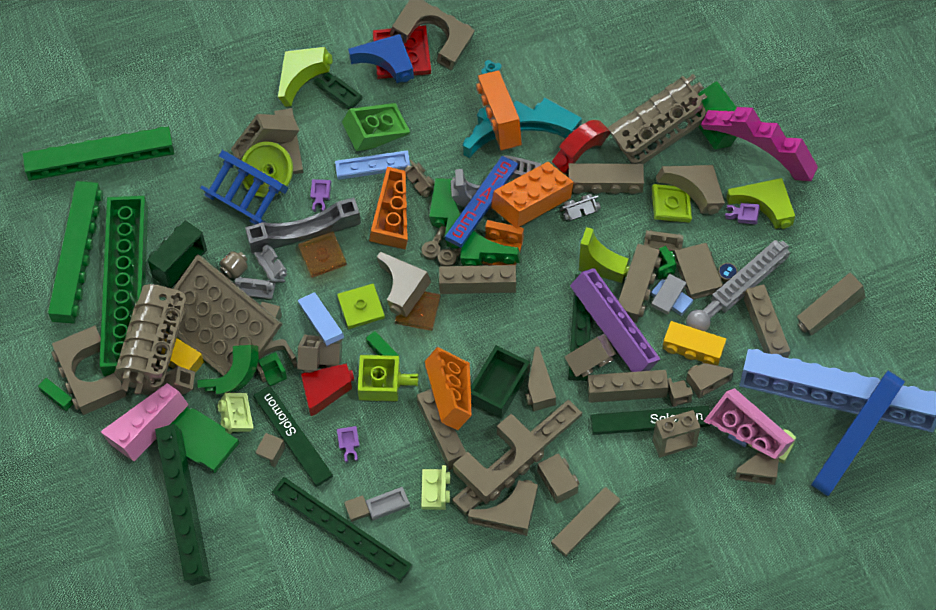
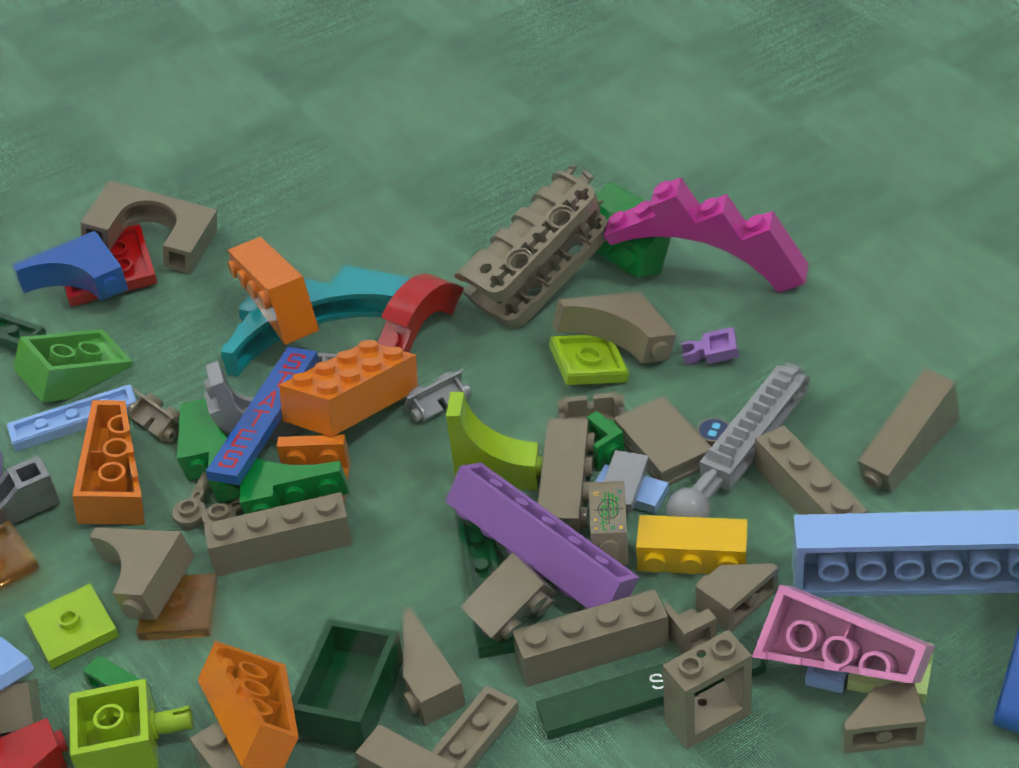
camera: 10 degrees left, 20 degrees down
dark tan brick [568,163,644,194] -> none
lime arch [726,178,795,229] -> none
none -> dark tan slope [589,481,629,565]

